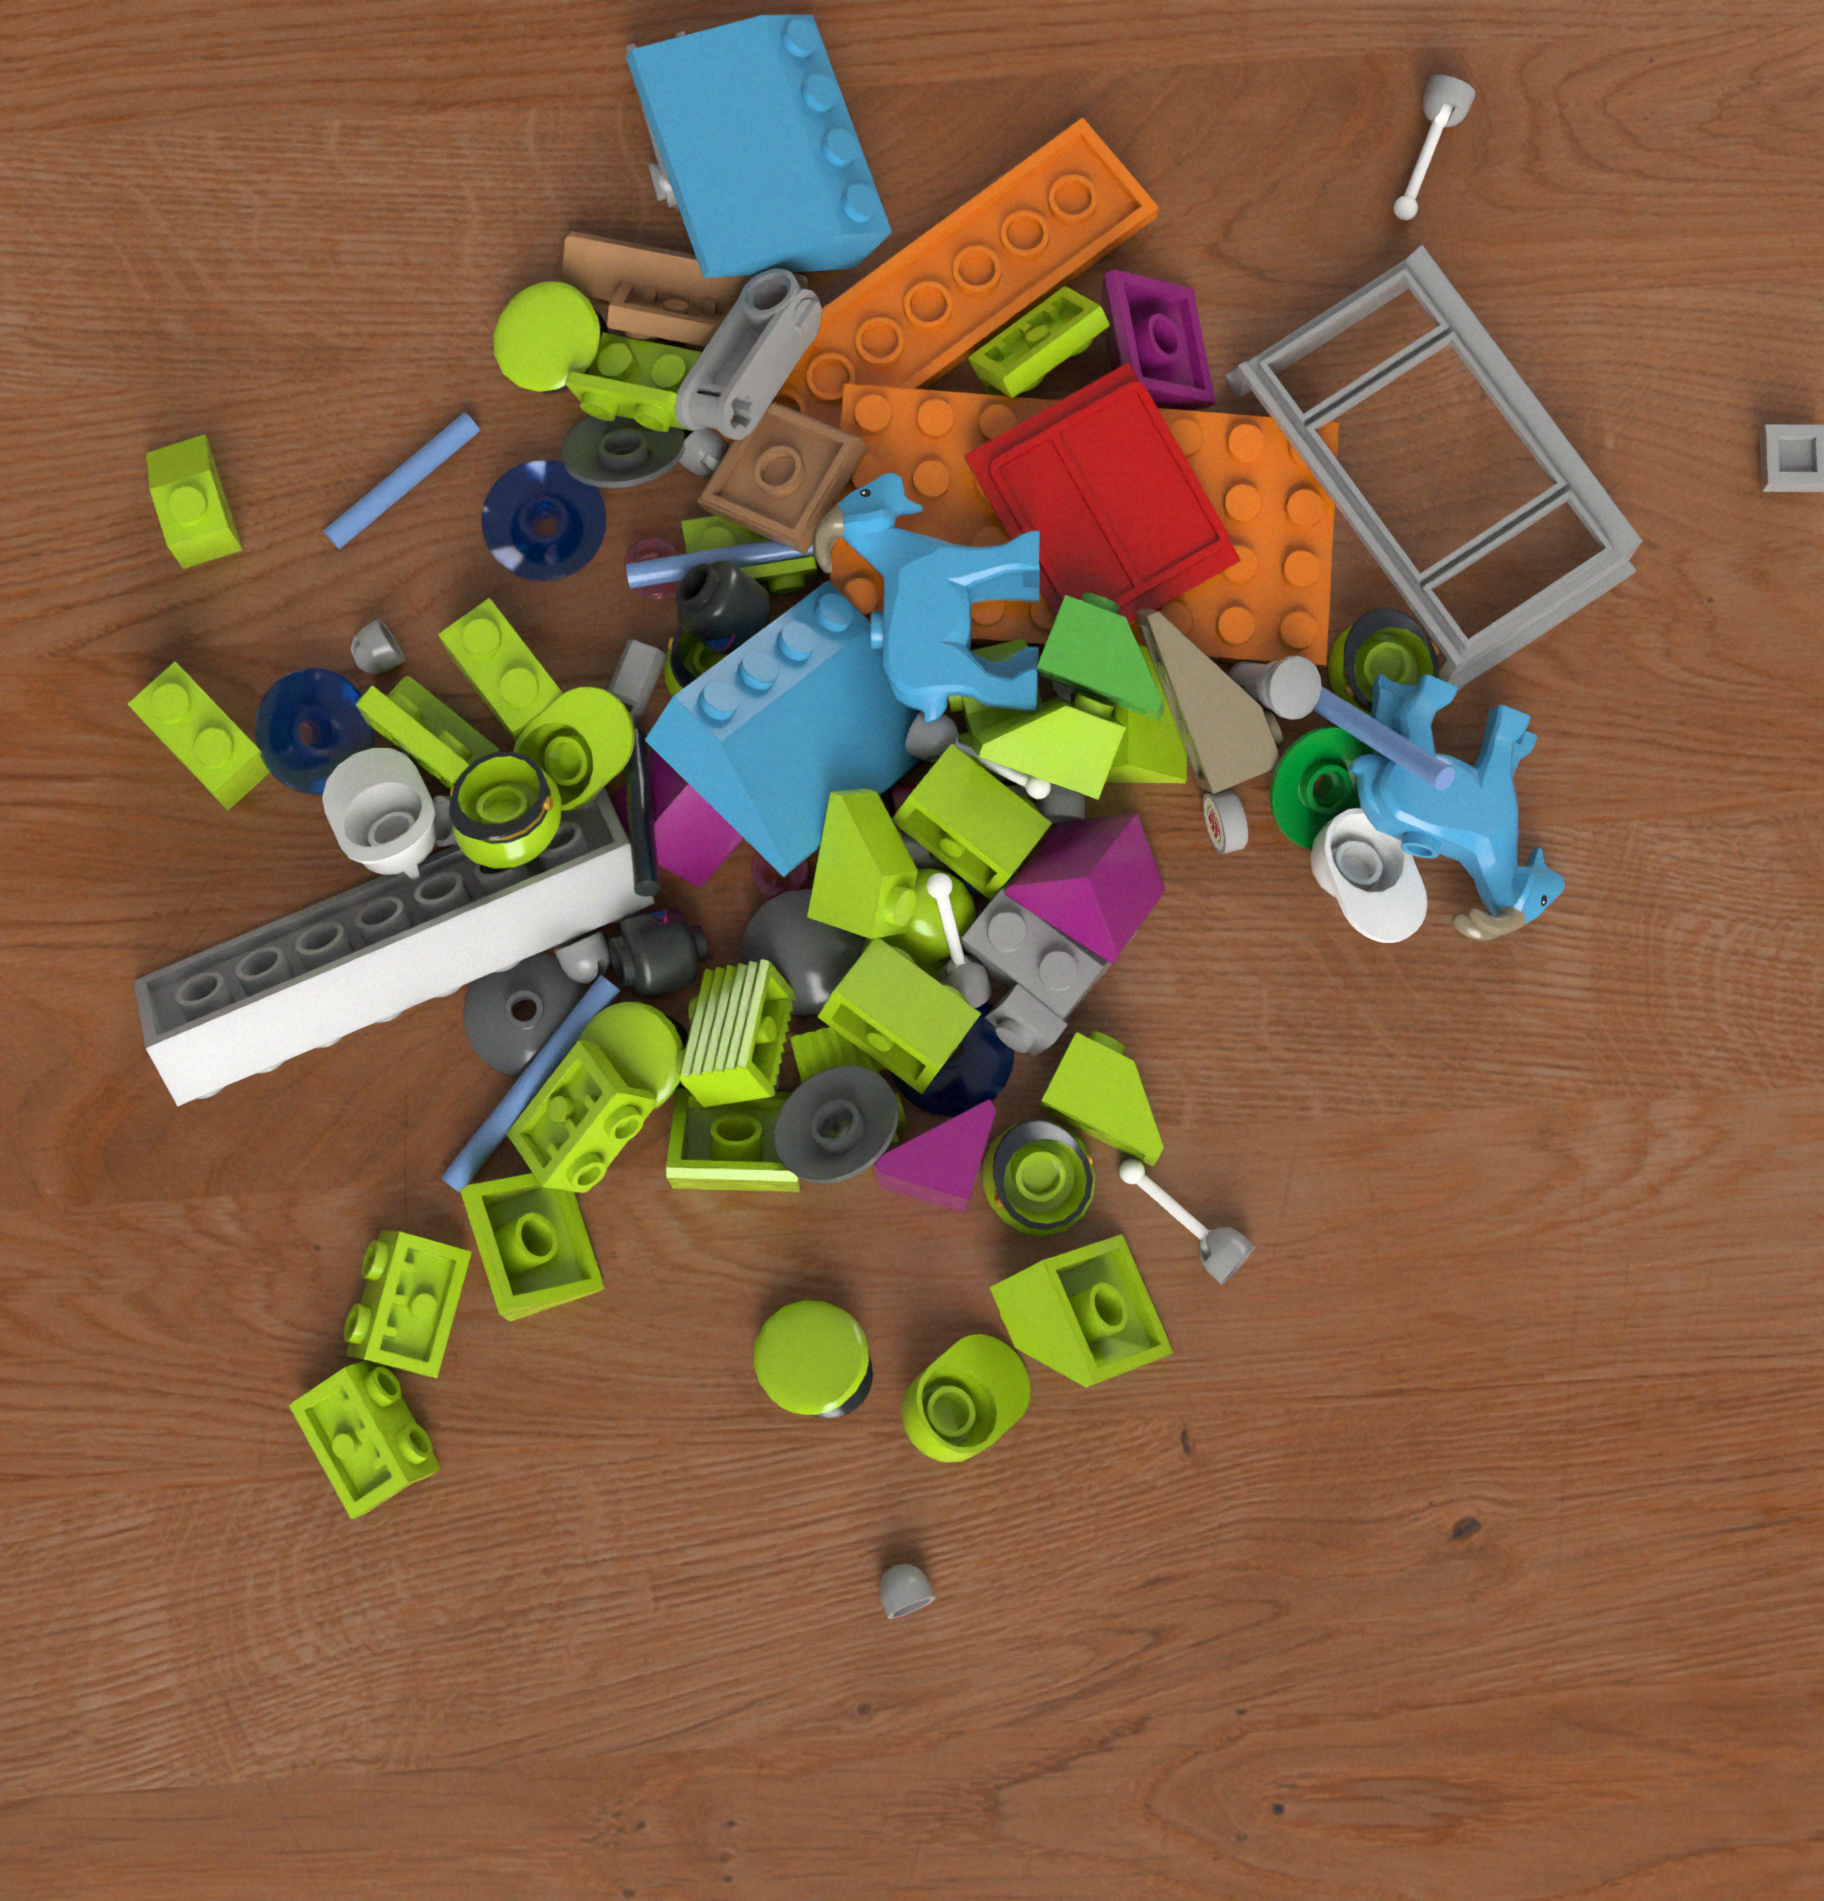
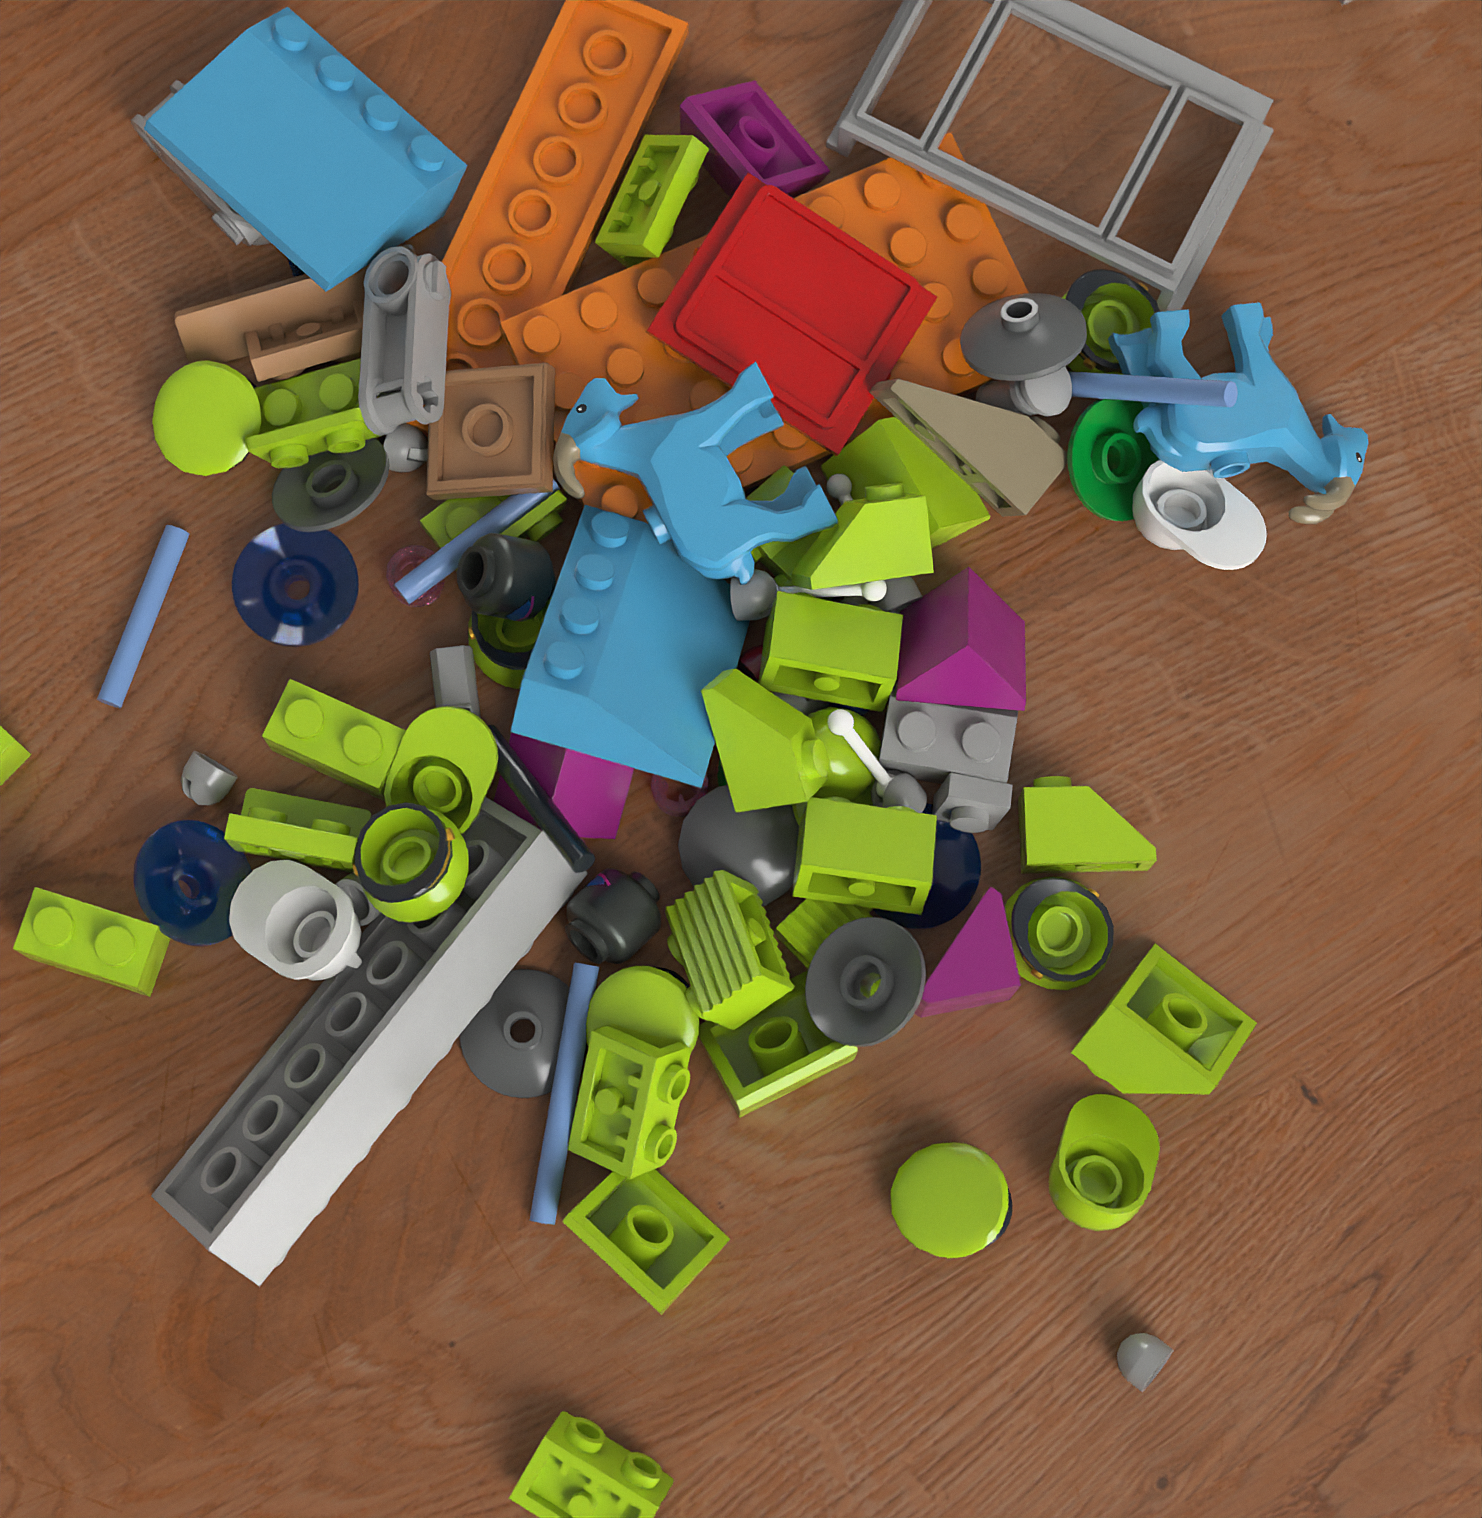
camera: 30 degrees left, 0 degrees up
lime bracket [344,1230,472,1378] -> none
light grey hinge [554,931,610,983] -> none
bright green slope [1037,592,1164,722] -> none
hinge [1119,1159,1256,1285] -> none
light grey tile [1203,788,1248,855] -> none
none -> dark grey dish [960,293,1087,381]

